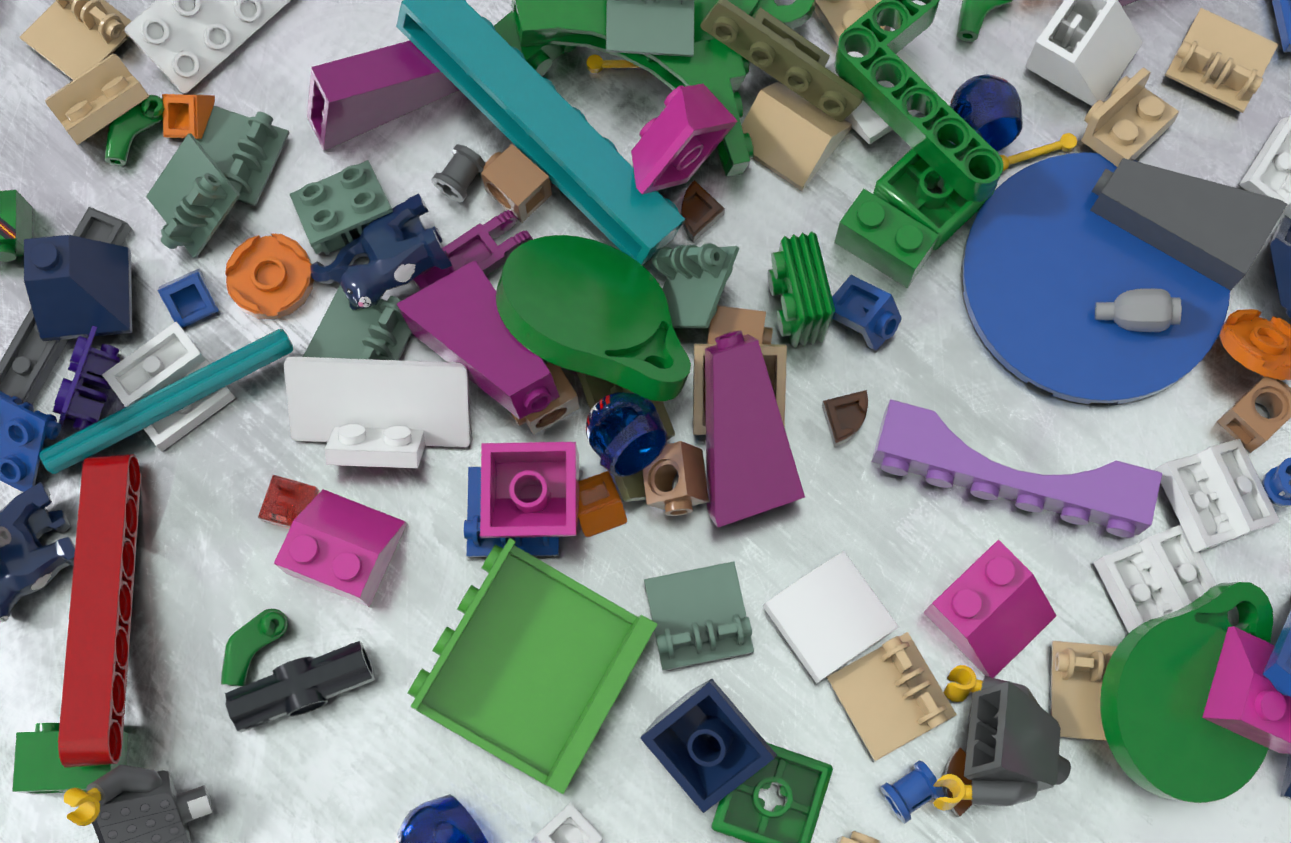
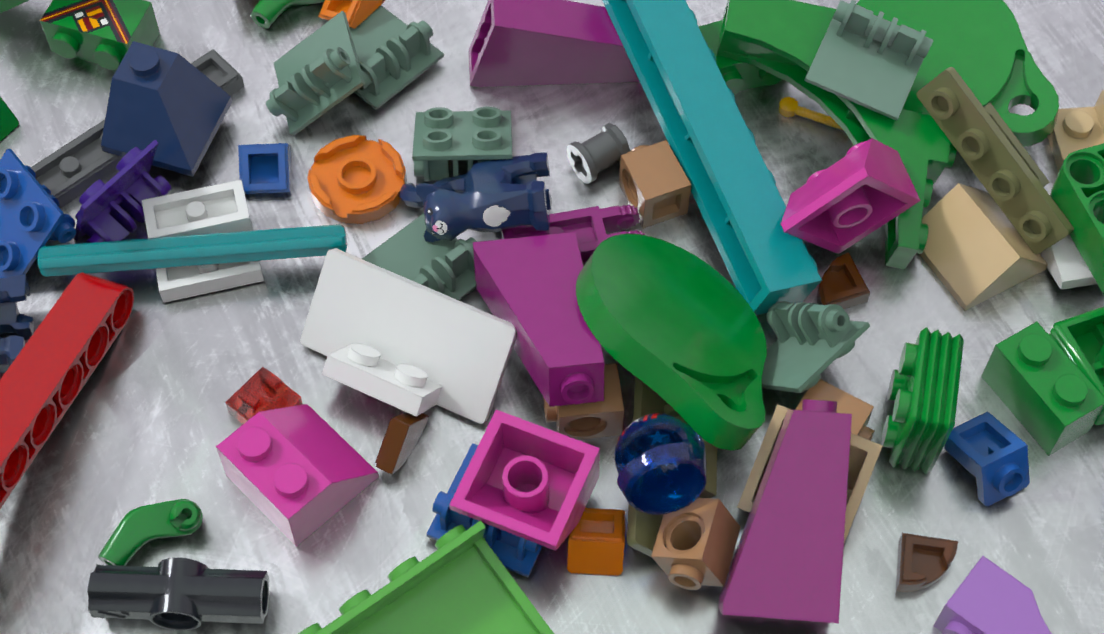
camera: 20 degrees right, 15 degrees down
none -> reddish brown tile [375,412,429,475]

